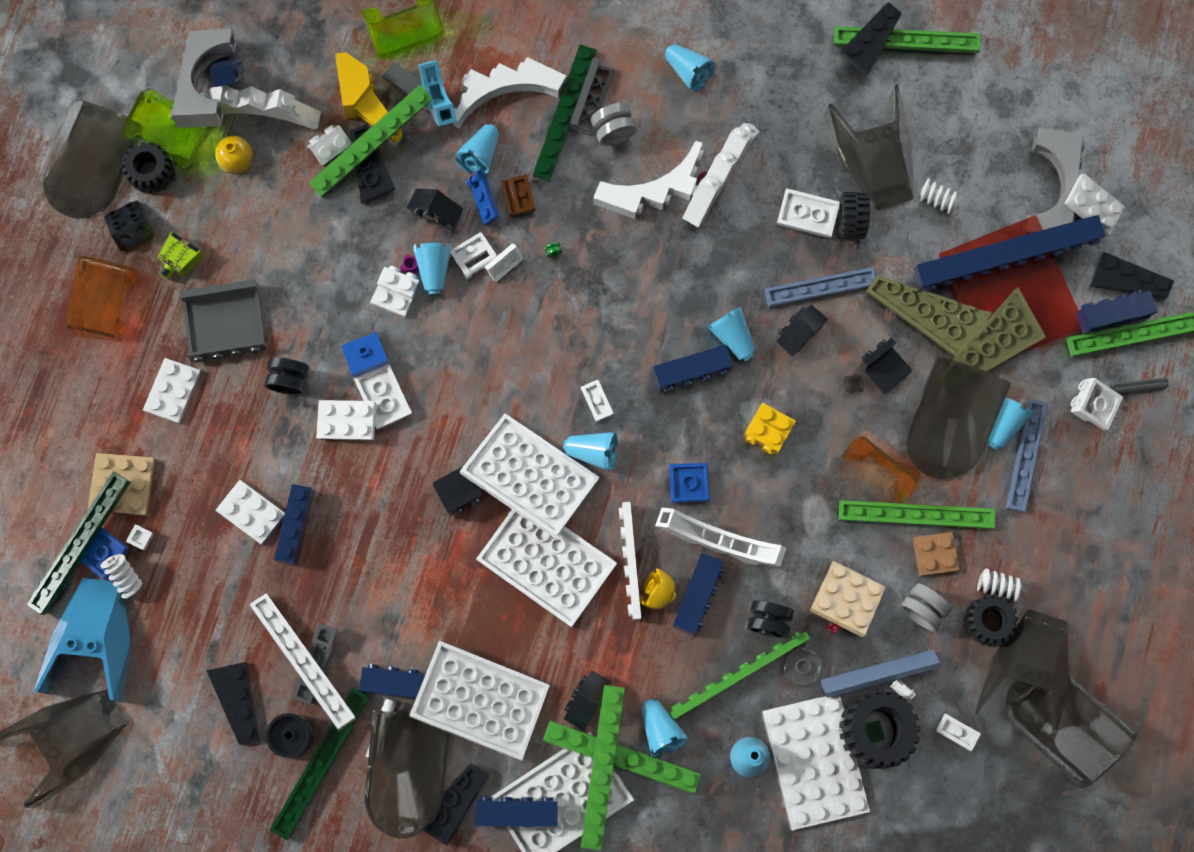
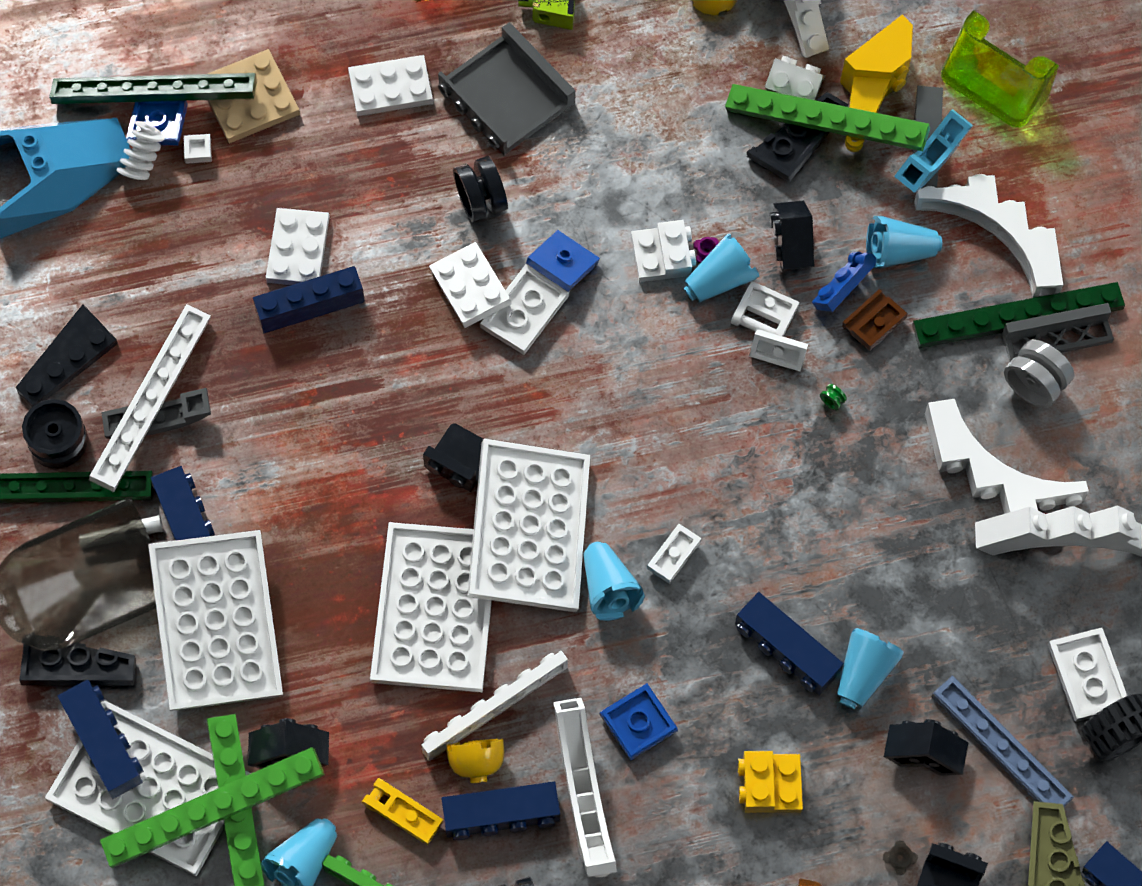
camera: 60 degrees right, 10 degrees down
none -> yellow plate [361,778,444,846]

